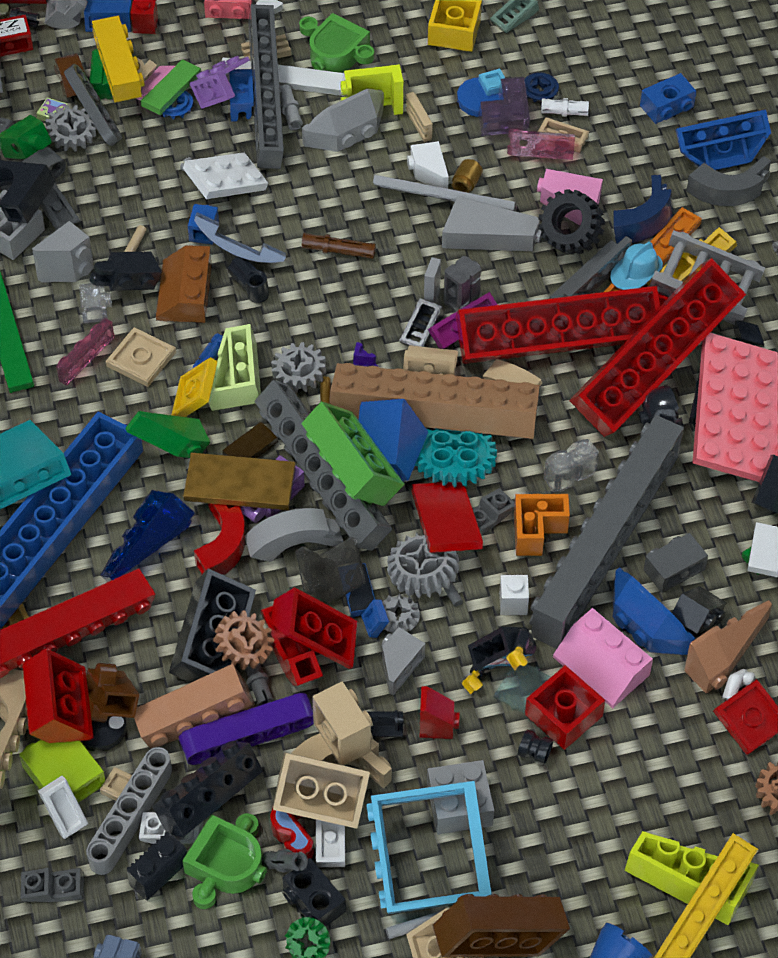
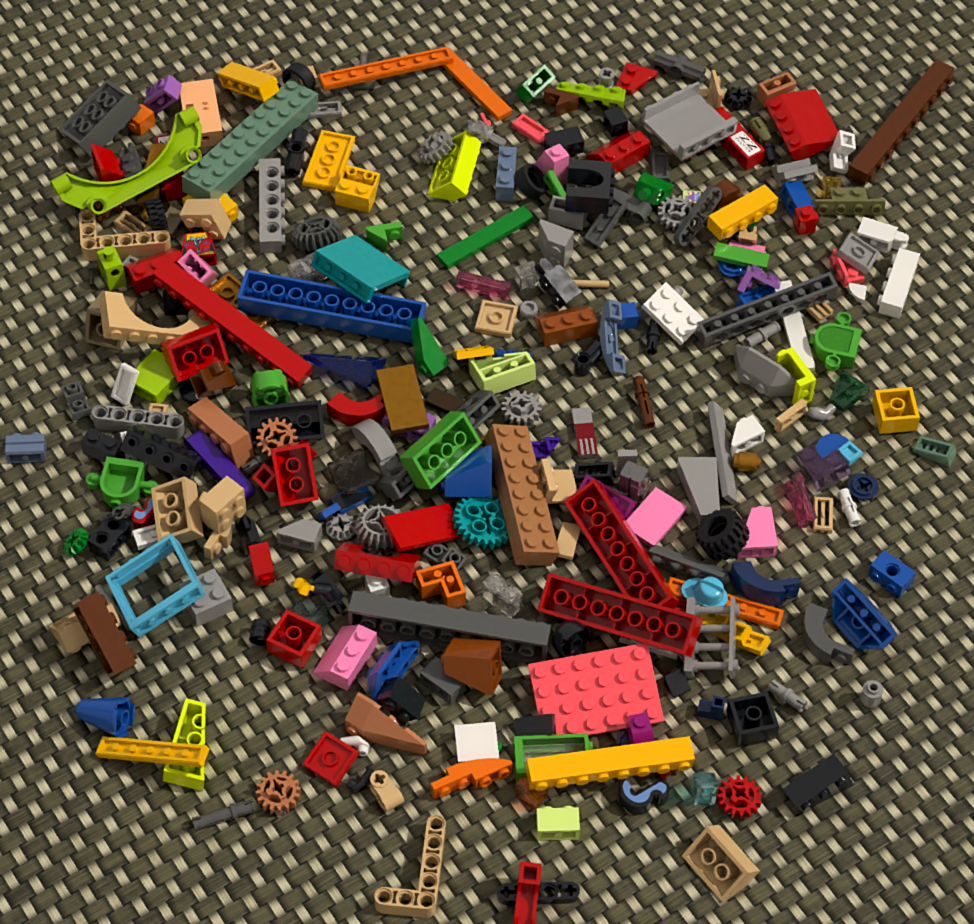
camera: 70 degrees right, 0 degrees up
none -> bright green brick [250,369,290,406]
none -> red arch [333,542,421,583]
none -> dark orange slope [441,637,502,695]
none -> light grey tile [520,301,538,319]
none -> tile [571,407,598,459]
none -> bright pink tile [626,487,687,547]
none -> black pin [645,318,661,355]
none -> light grey arm [807,404,836,421]
none -> clear green wing [830,370,870,412]

